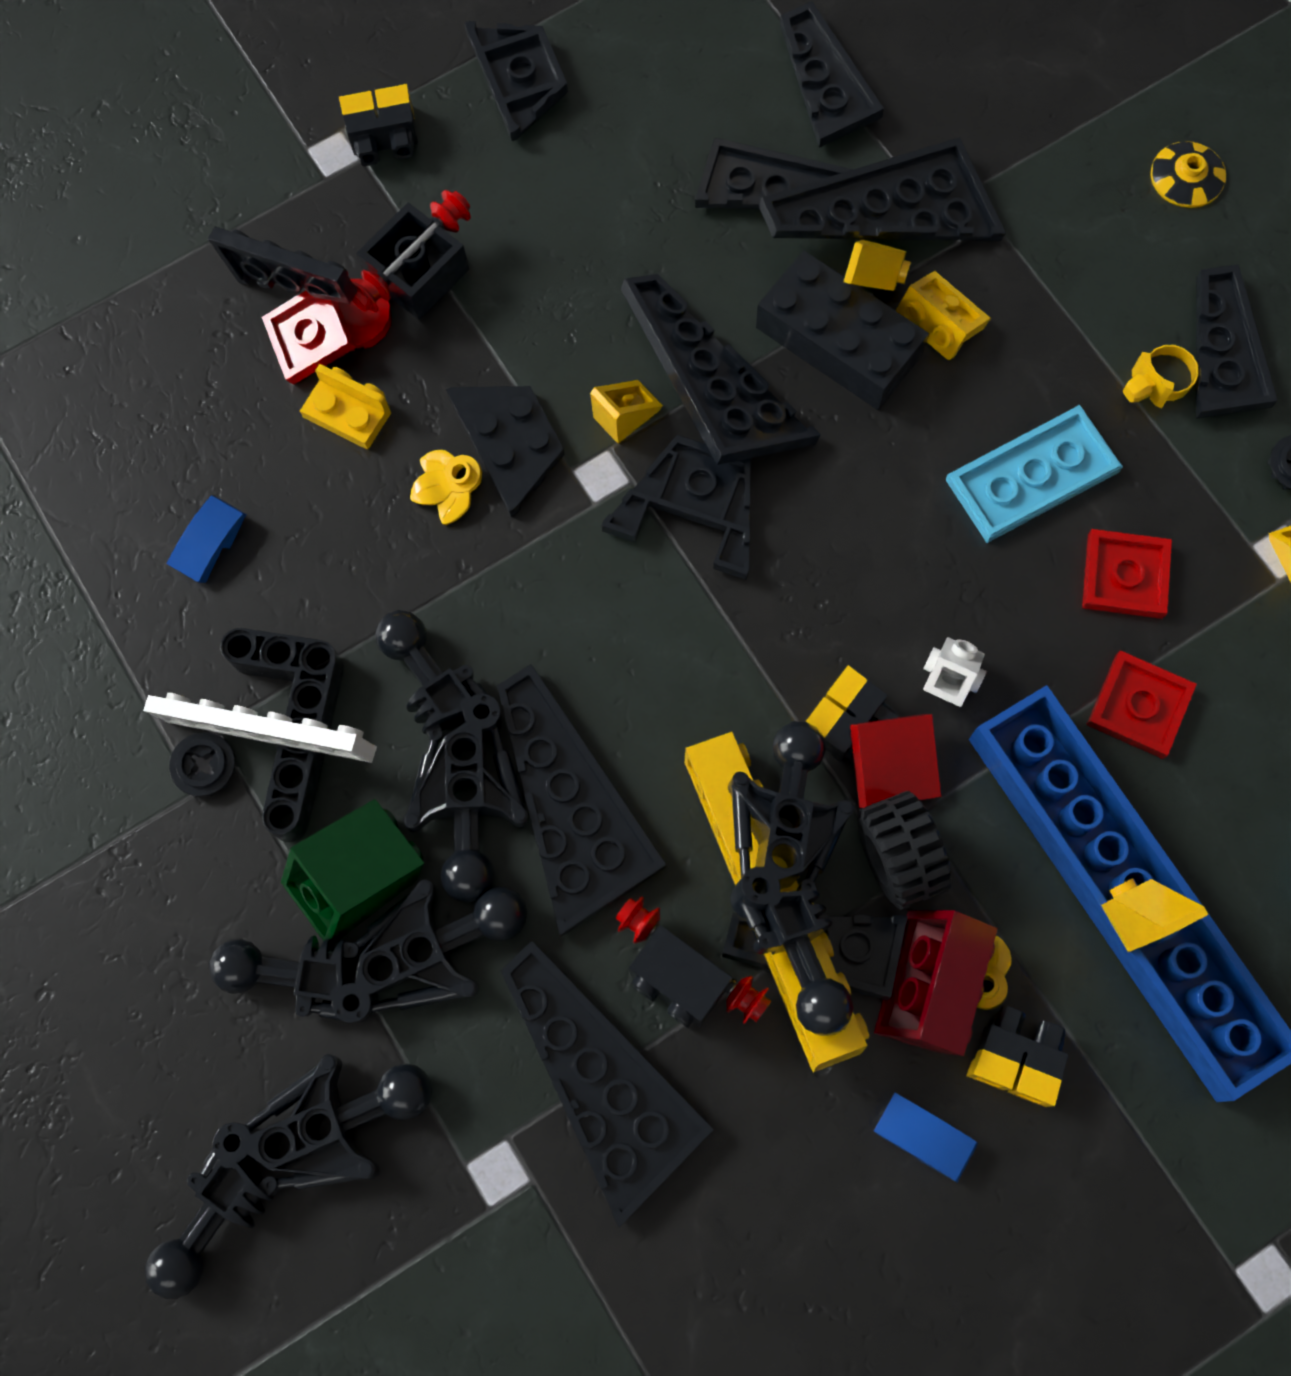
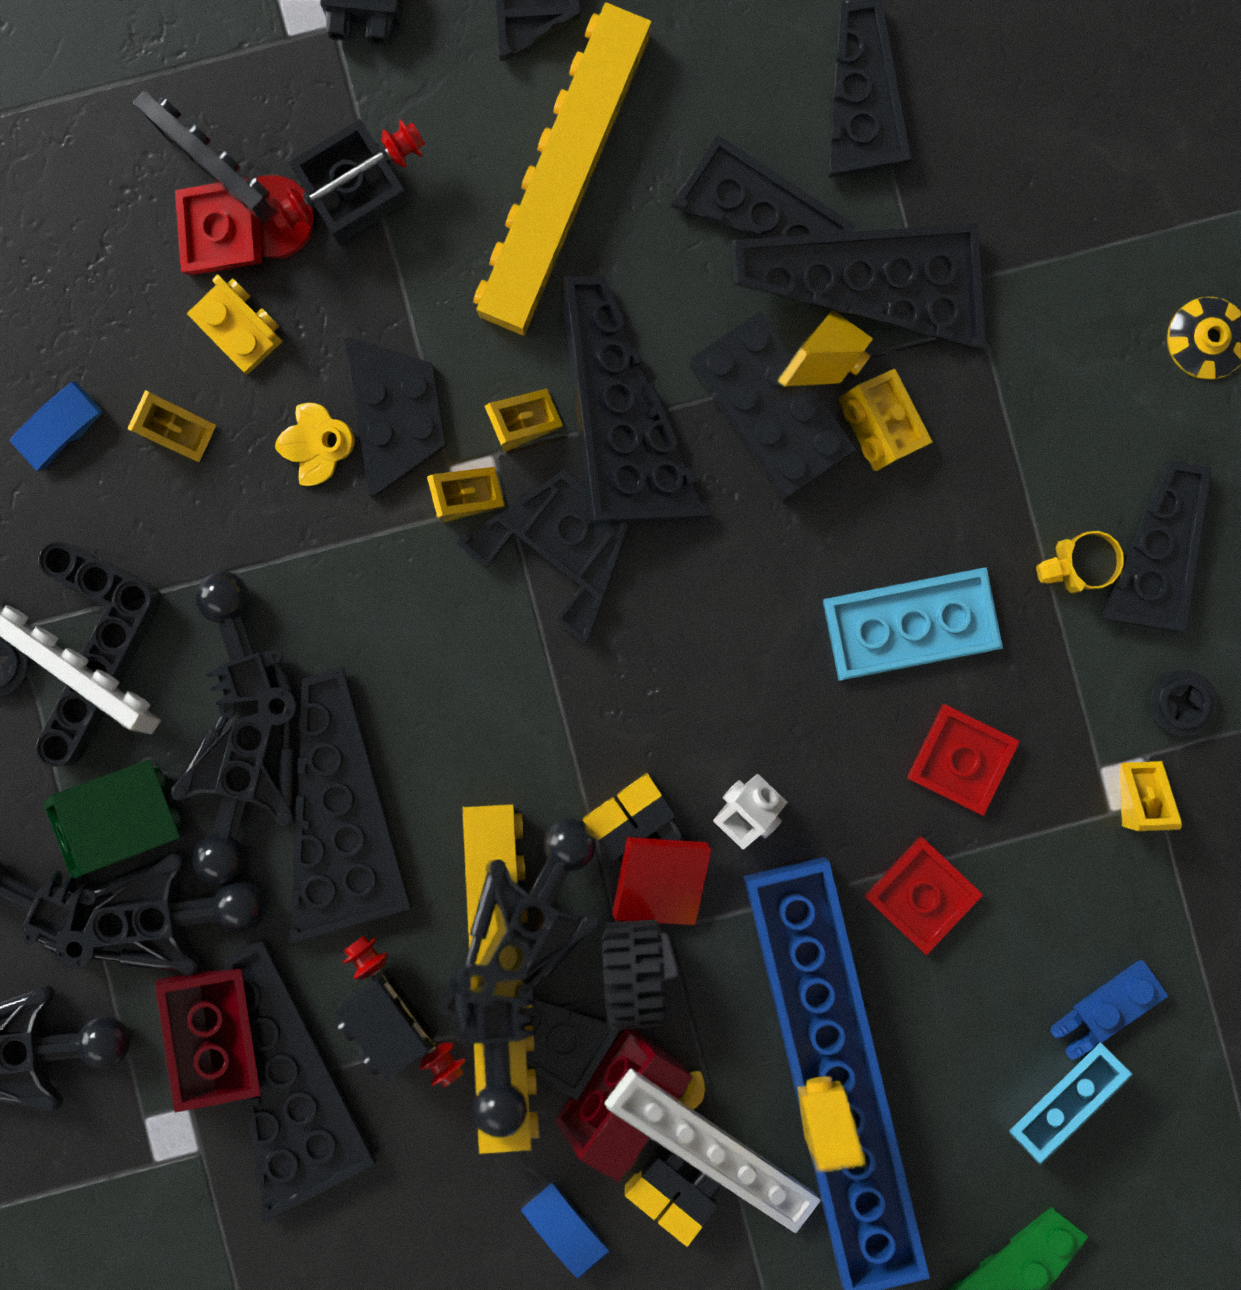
camera: 10 degrees right, 15 degrees up
none -> yellow slope [128,390,216,462]
none -> dark red slope [155,969,261,1113]
none -> yellow slope [427,466,505,523]
none -> yellow brick [473,2,652,336]
none -> white plate [605,1068,821,1234]

